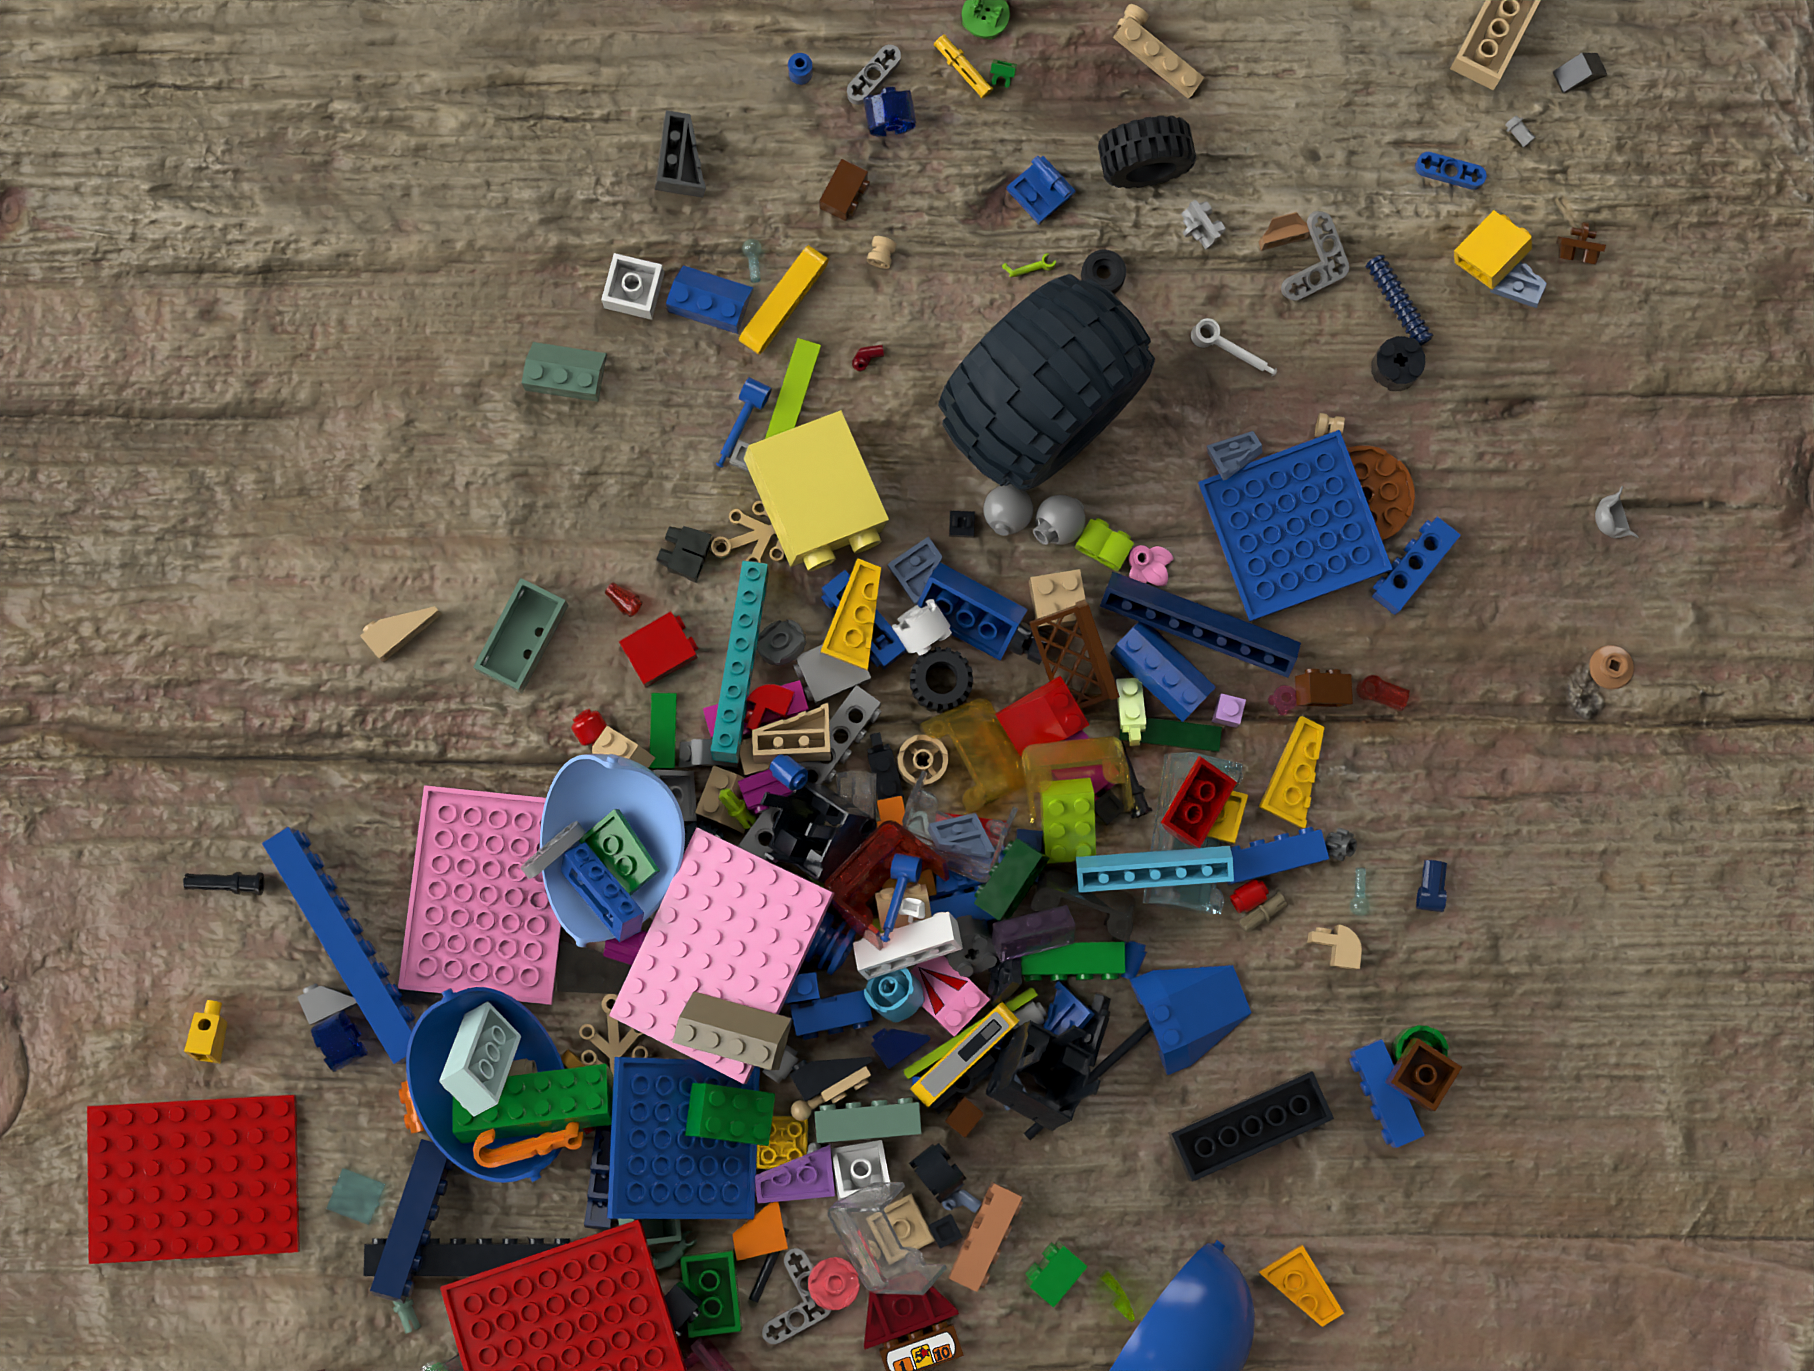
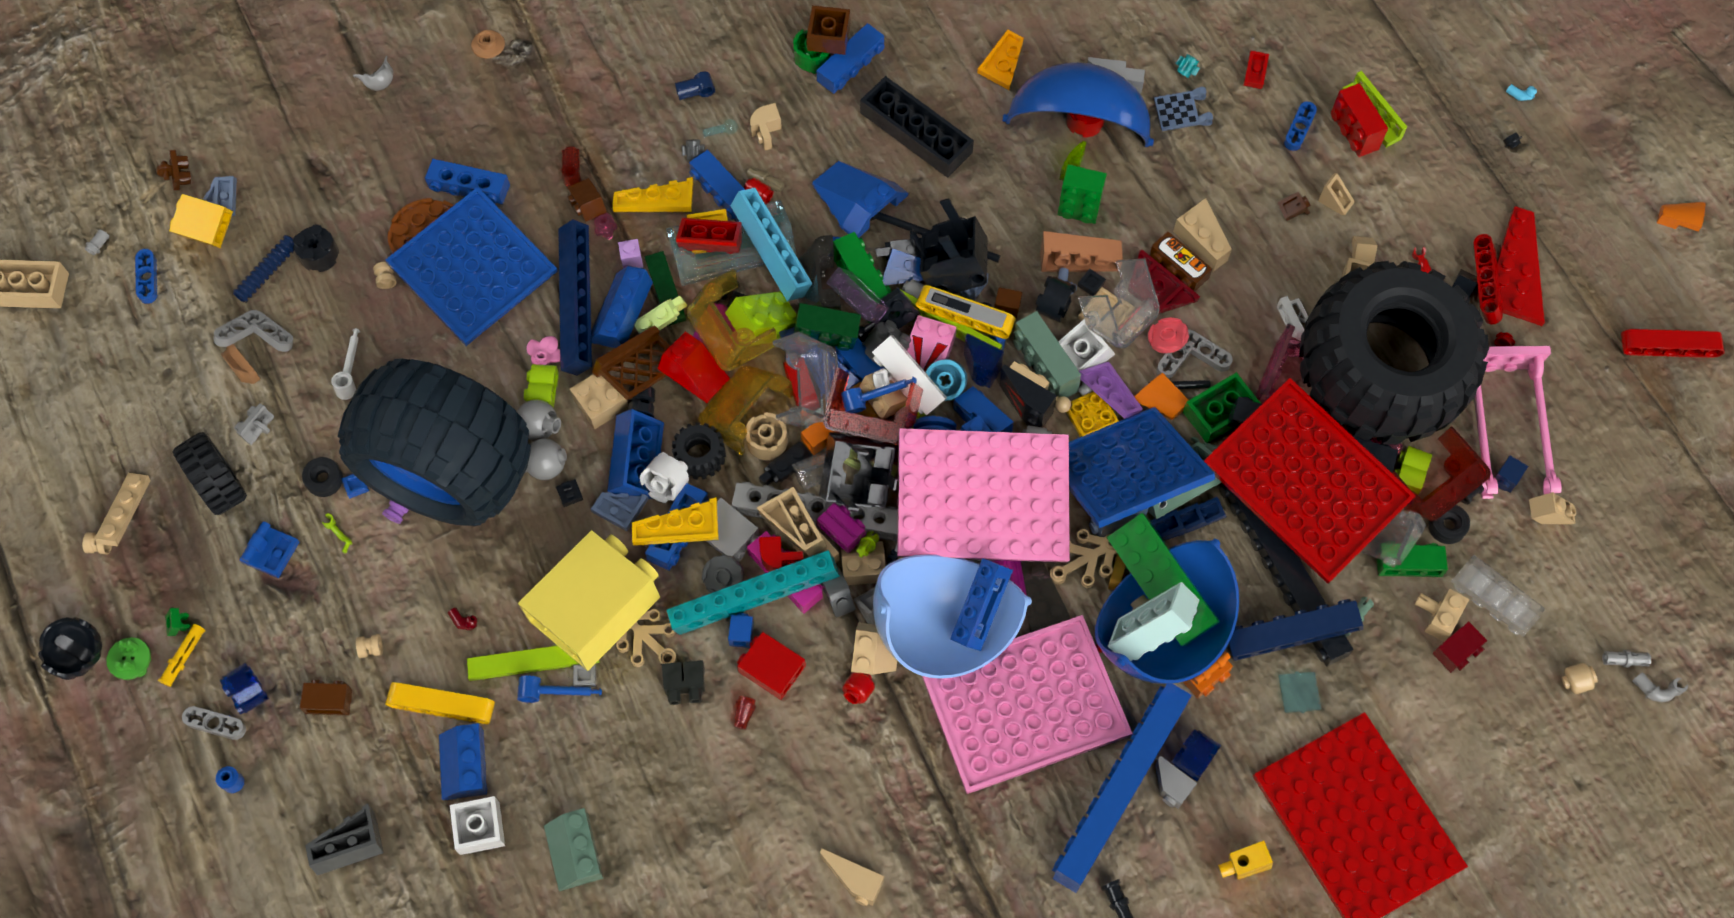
camera: 110 degrees left, 15 degrees down
sand green piece [473,578,569,694] -> none
orange piece [473,1122,584,1168] -> none
light grey beam [521,821,585,879] -> none
green plate [578,809,660,896] -> none
green tile [649,693,677,769] -> none
dark tan slope [672,991,793,1070] -> none
green brick [685,1083,775,1146] -> none
clear light blue bar [742,239,762,283] -> none
blue brick [770,754,808,791] -> none
sand blue wing [928,813,995,858] -> none
sand blue wing [1207,431,1263,481] -> none
slope [1553,53,1608,93] -> none
none -> blue brick [728,613,754,648]

